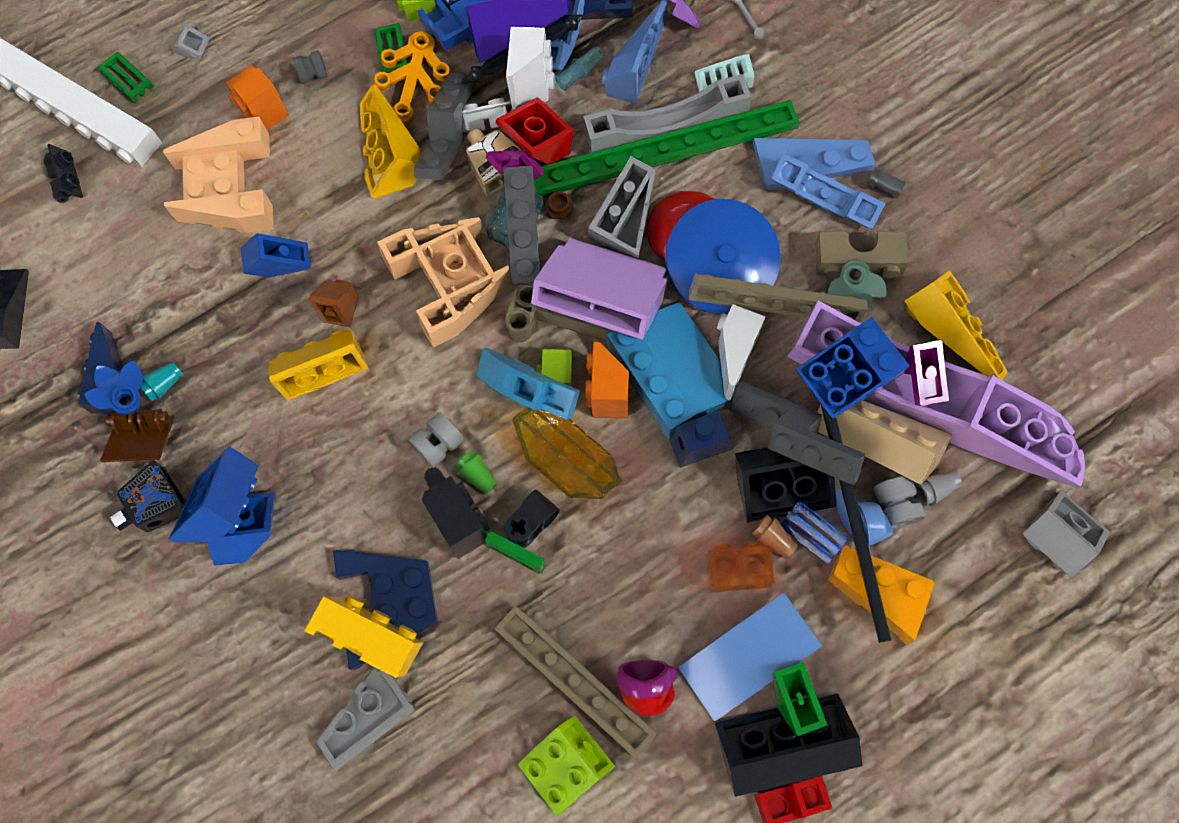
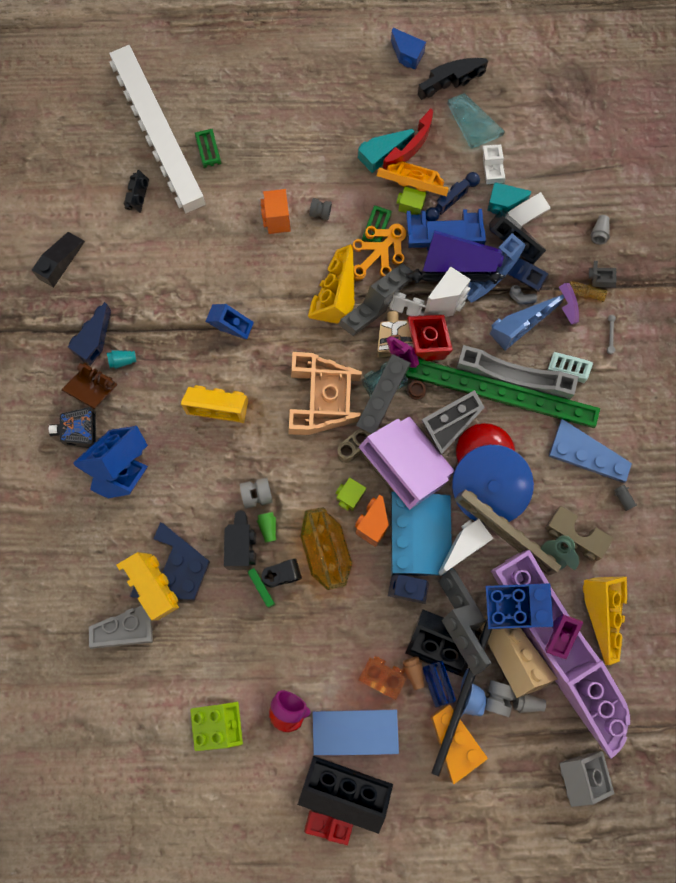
camera: 25 degrees right, 5 degrees up
blue plate [84,361,144,415] -> none
light nougat wedge [163,117,274,233] -> none
light grey slope [172,24,210,60] -> none
dark orange slope [309,280,359,327] -> none
dark azure slope [476,347,580,420] -> none
dark tan plate [494,605,657,759] -> none
clear light blue axle [555,47,604,91] -> none
medium blue slope [770,153,886,230] -> none
green slope [772,662,827,736] -> none
none -> light grey arm [509,285,537,304]

